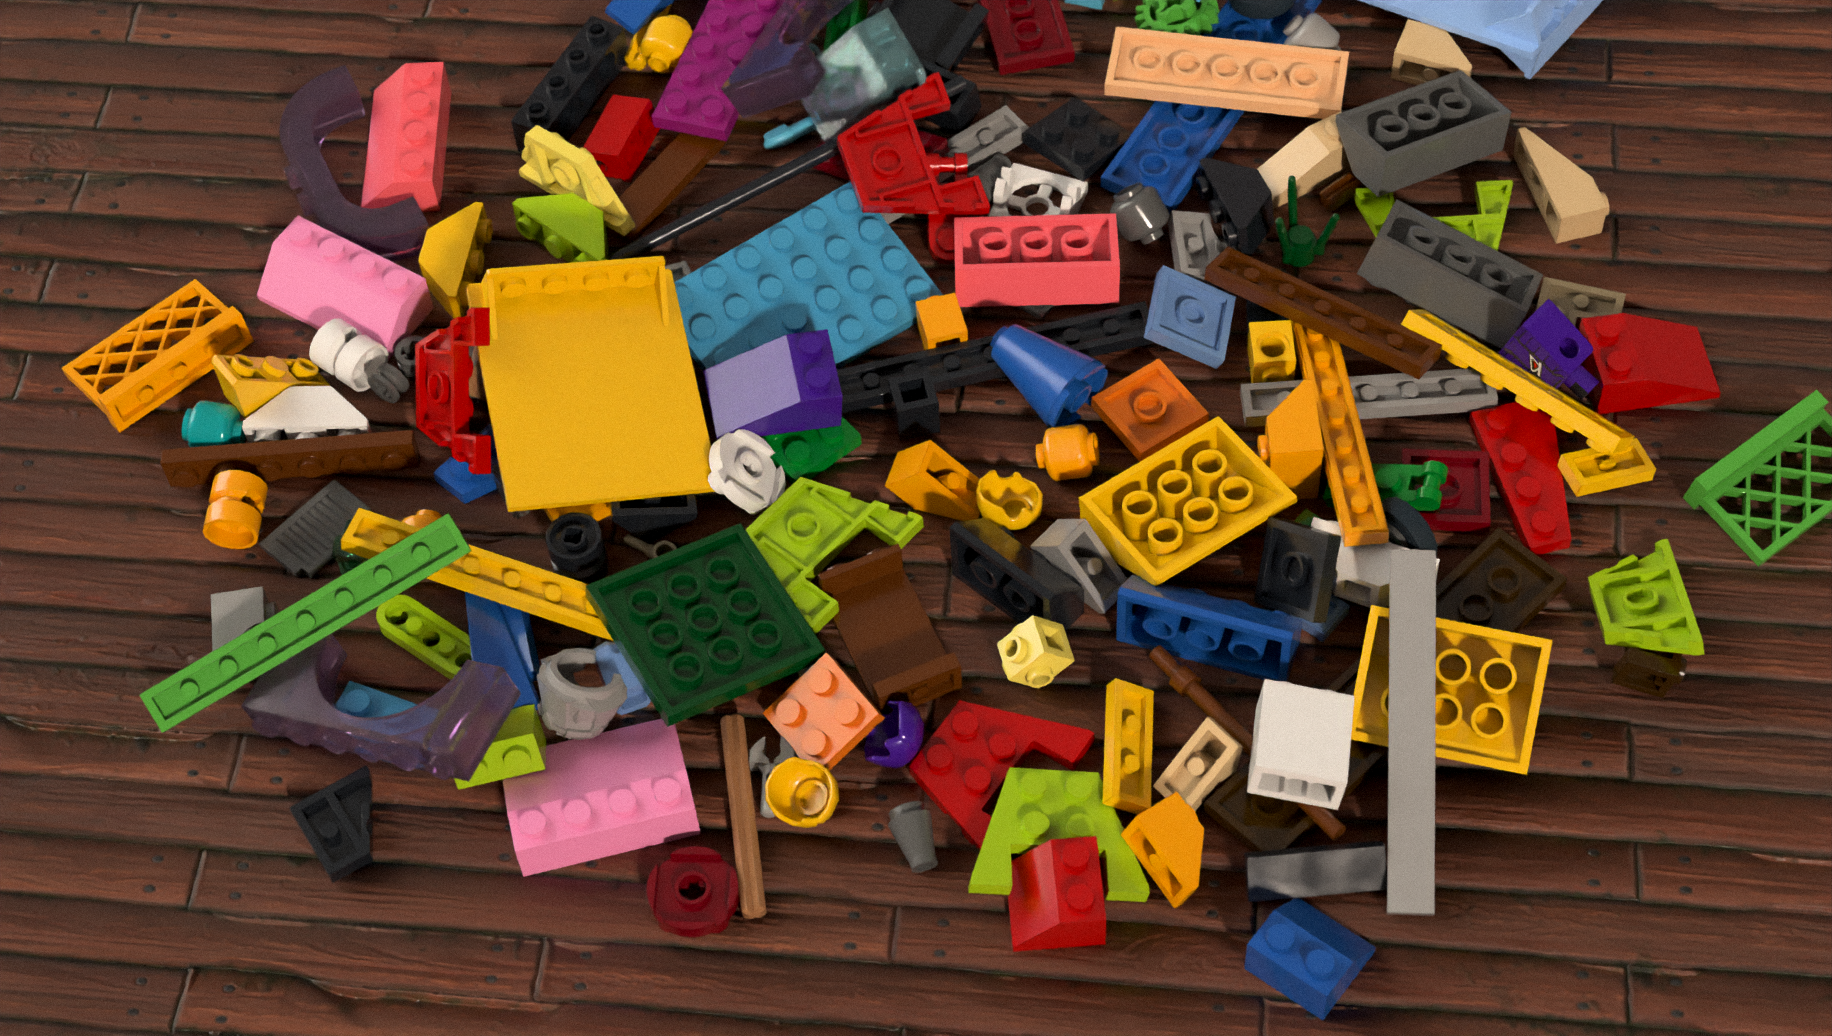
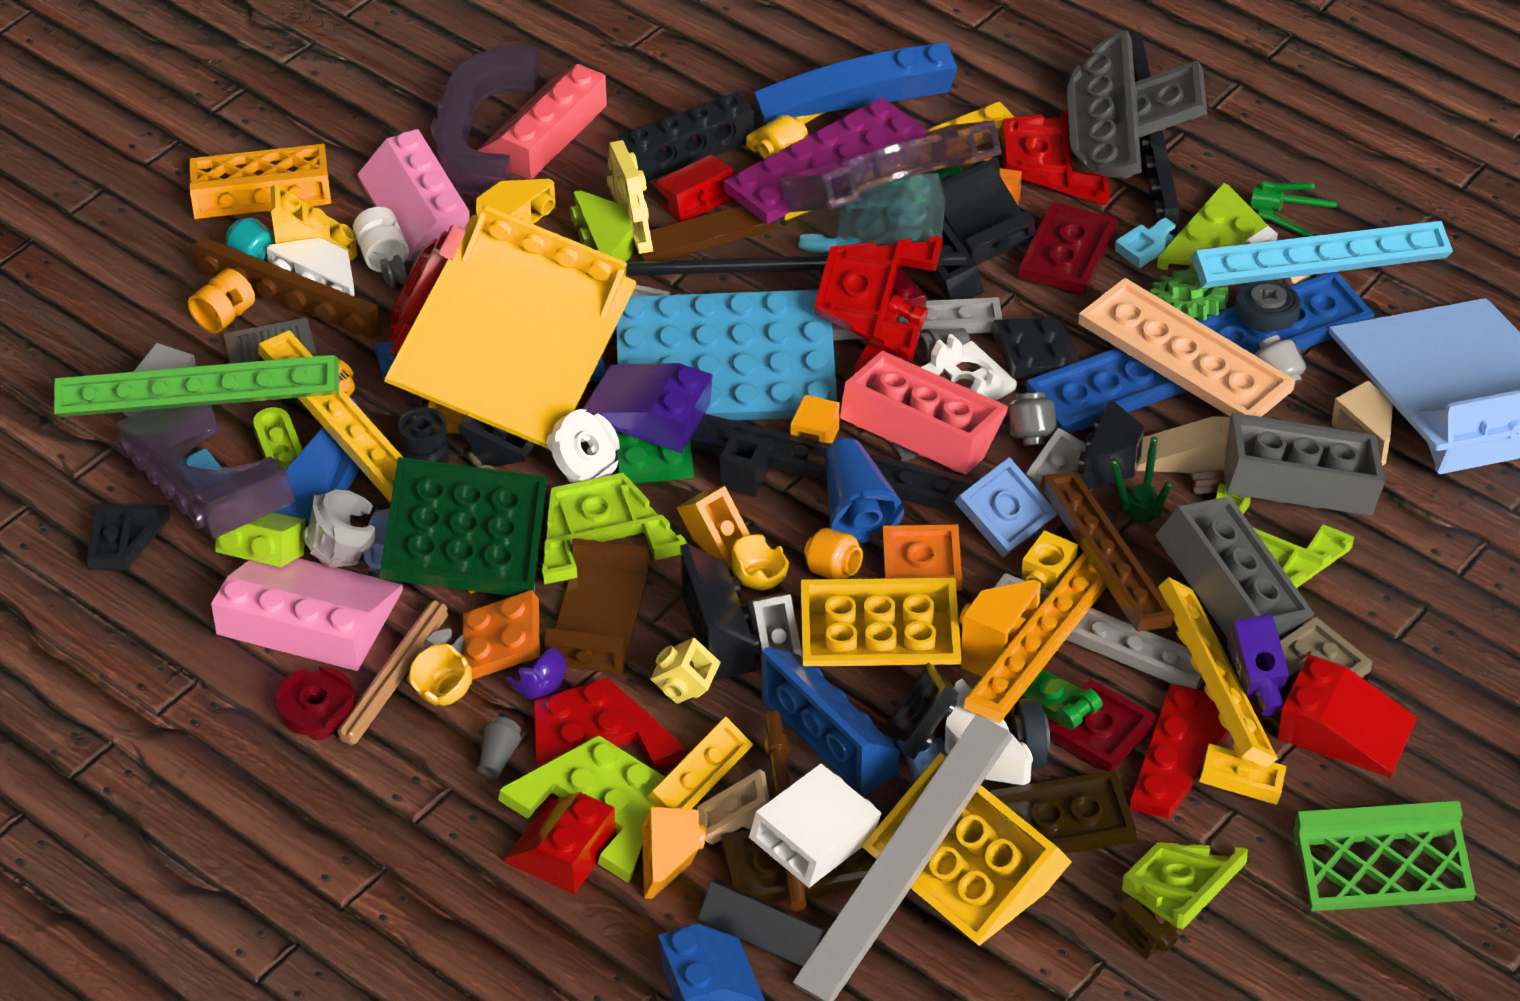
camera: 30 degrees right, 10 degrees down
tan slope [1513,127,1609,244] -> none

